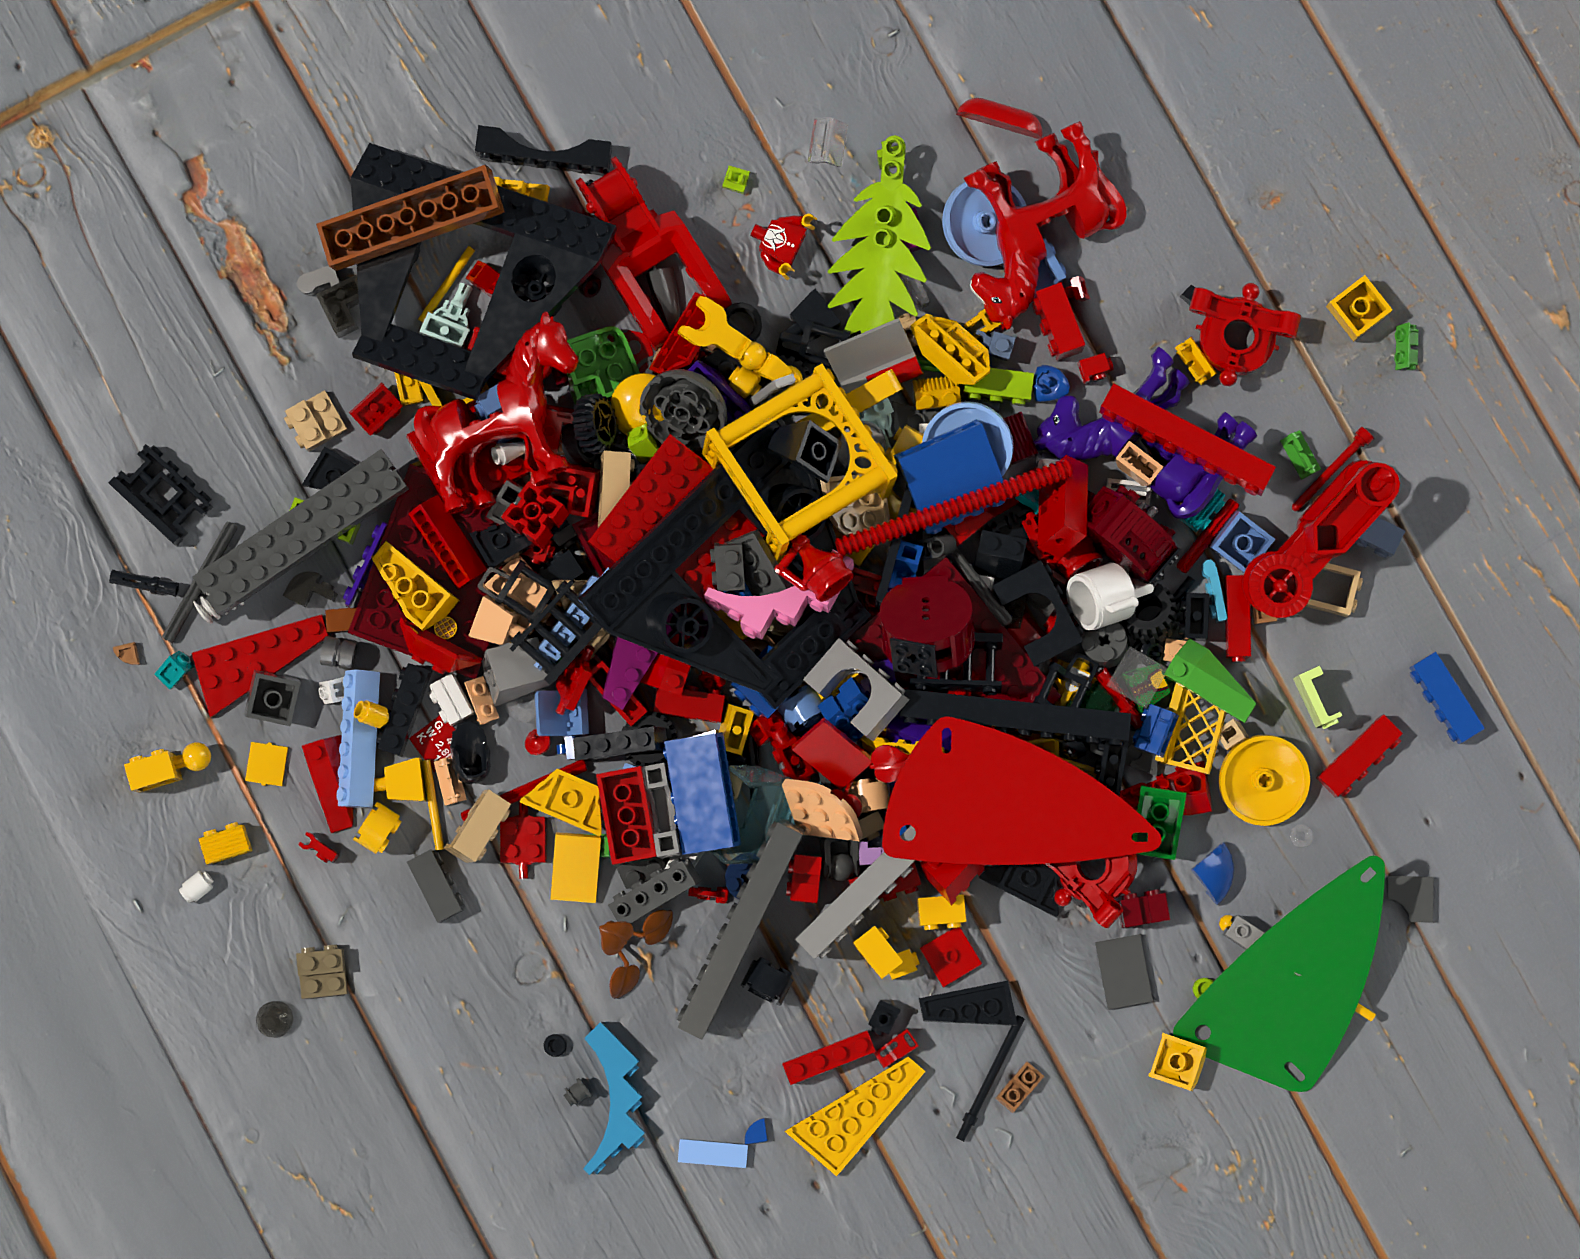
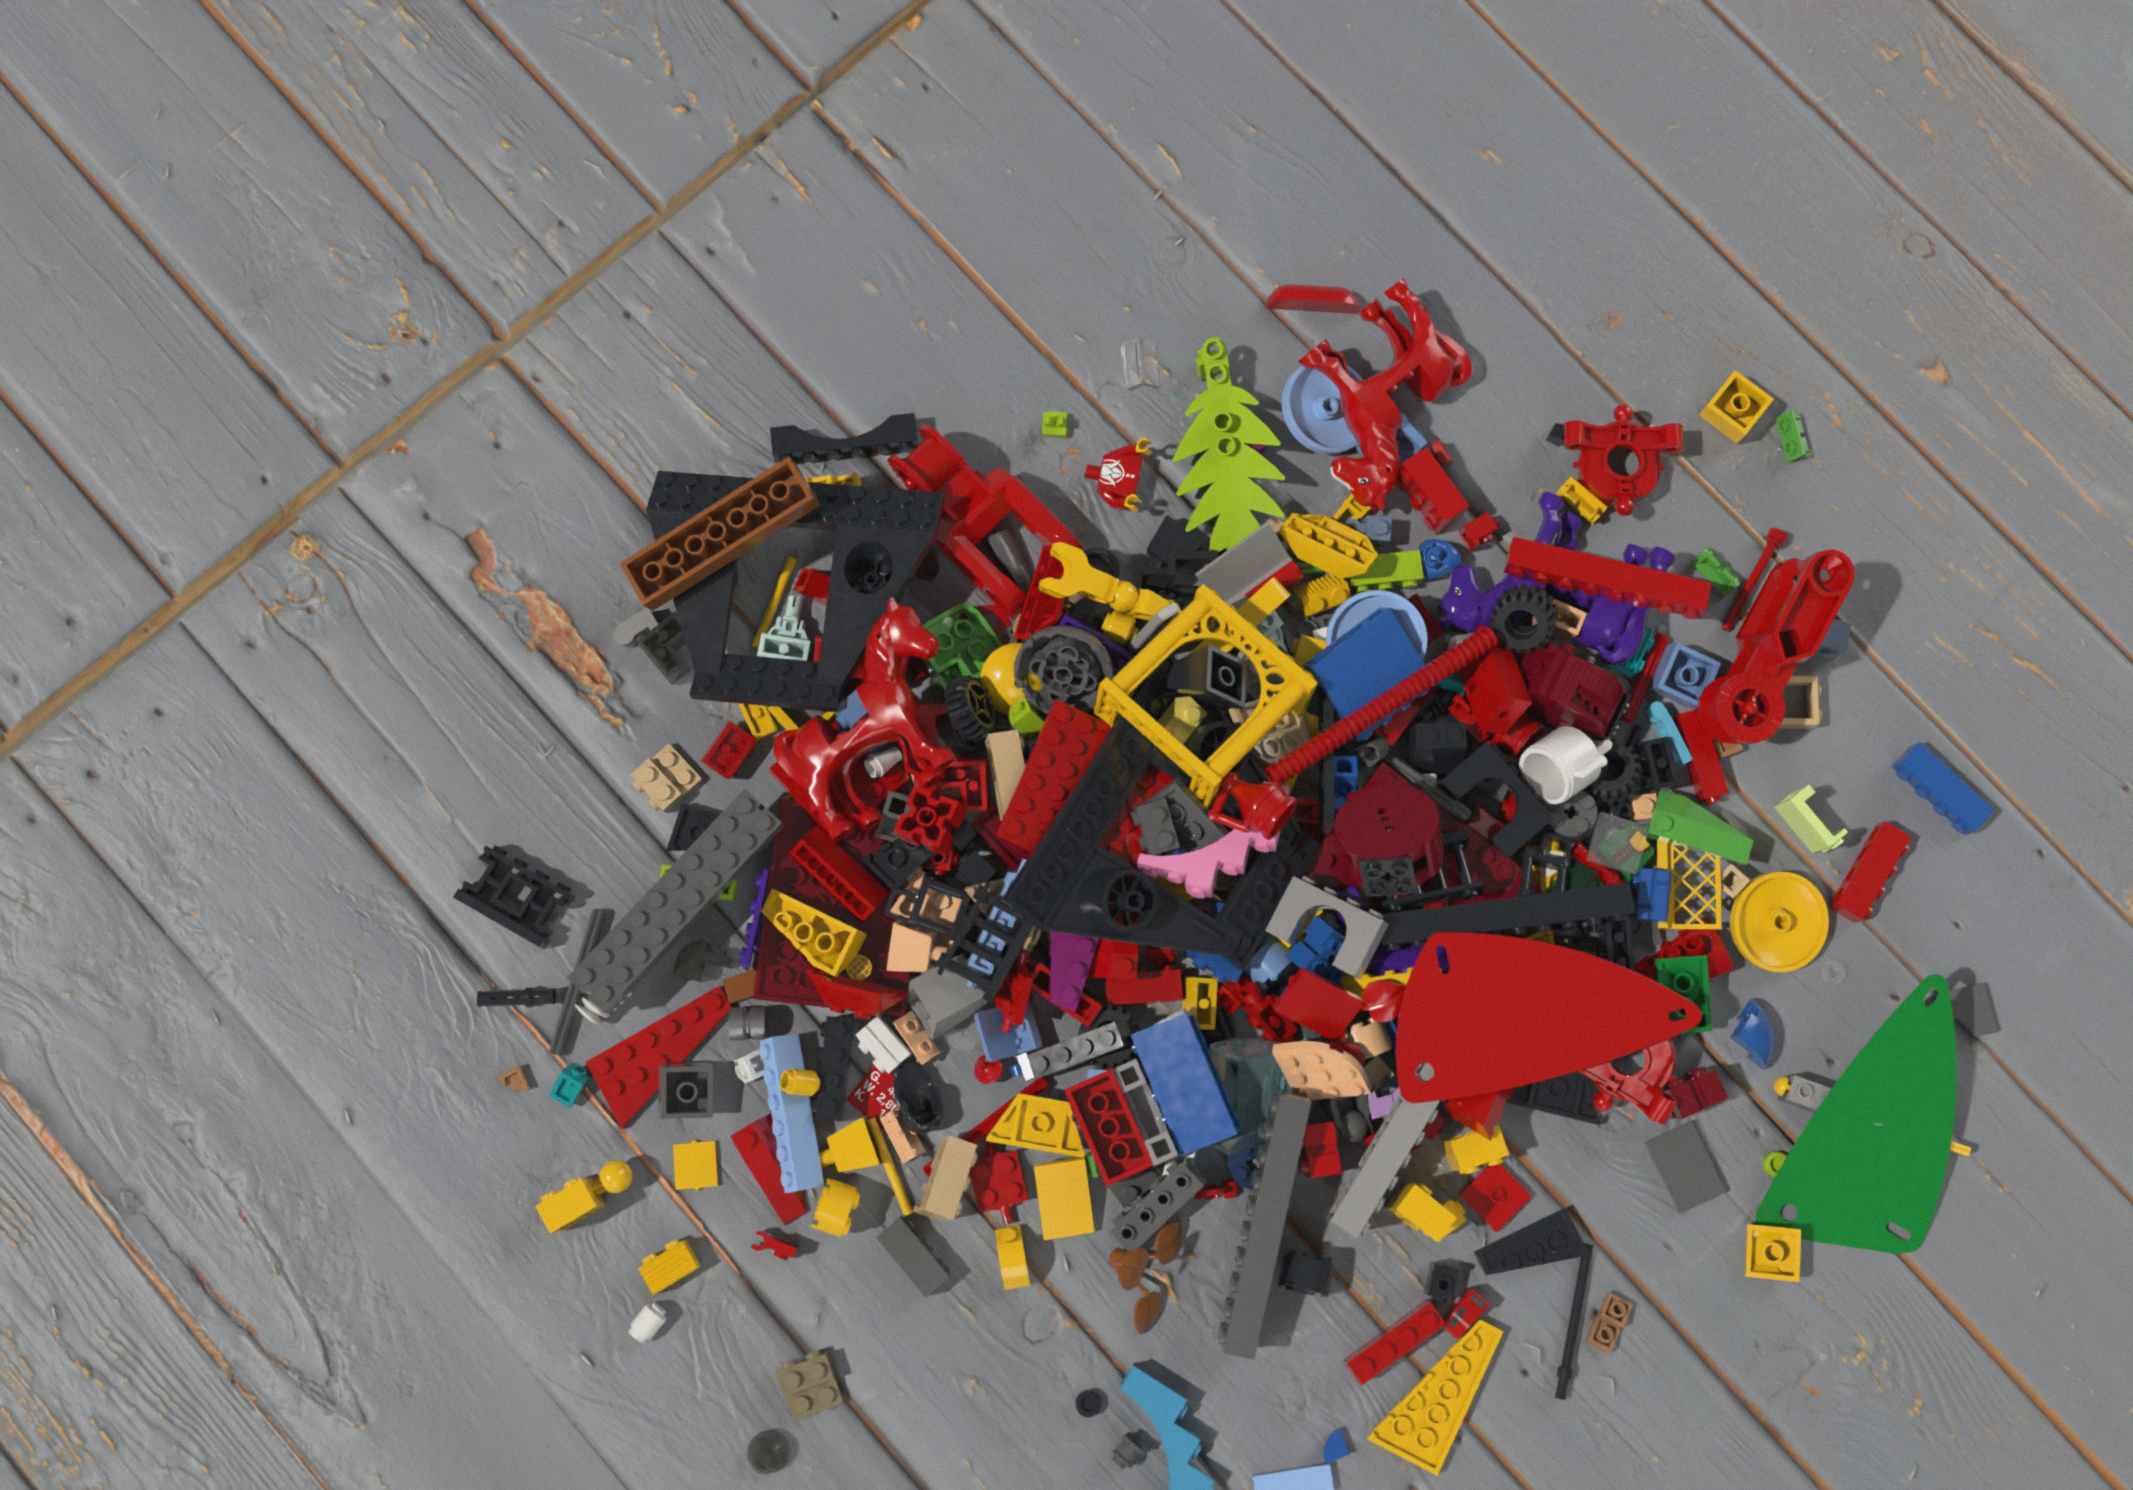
camera: 20 degrees left, 5 degrees down
none -> yellow brick [995,1225,1030,1290]
none -> light yellow brick [1157,696,1207,745]
none -> black tyre [1490,584,1558,653]

